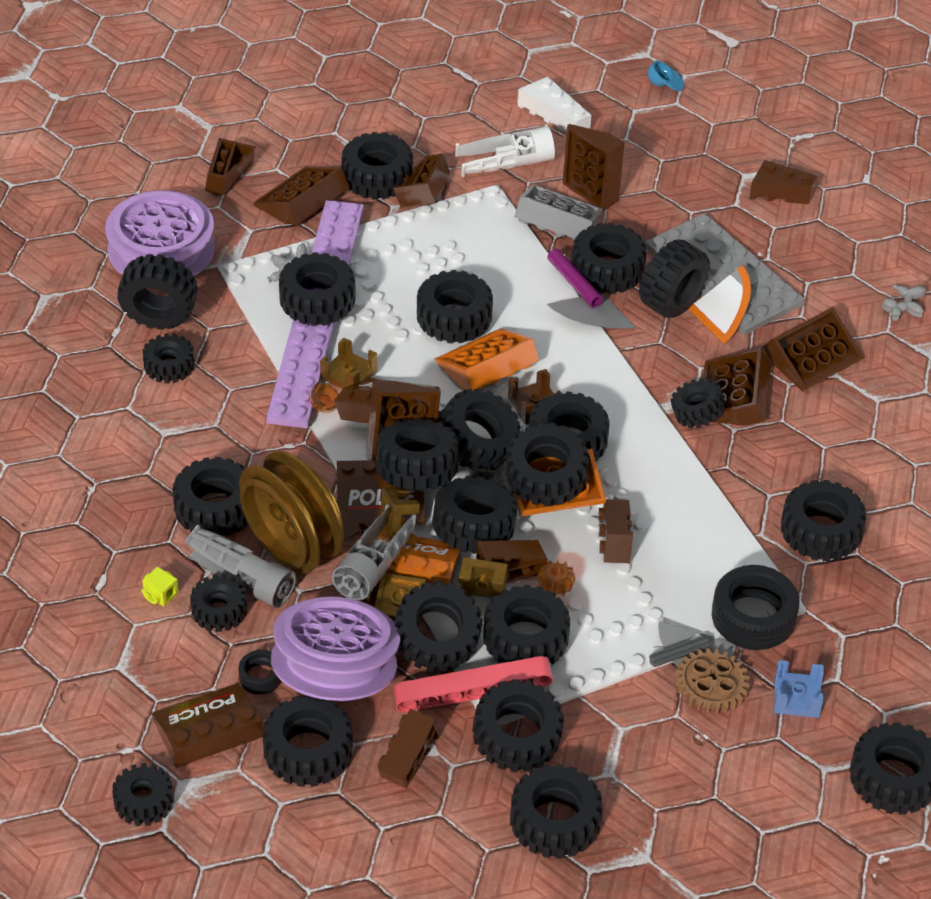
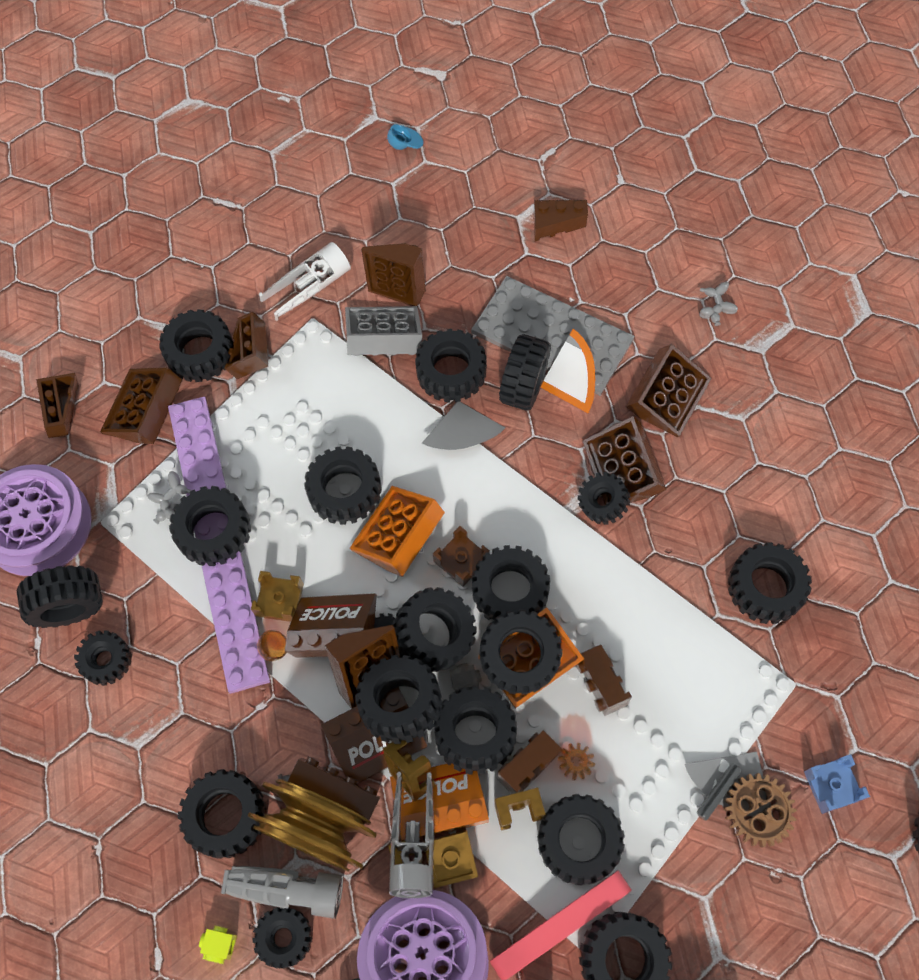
camera: 20 degrees left, 20 degrees up
black tyre [394,581,482,672] -> none
white wedge [518,77,591,133] -> none
magenta piece [547,249,603,308] -> none
black tyre [711,565,800,650] -> none

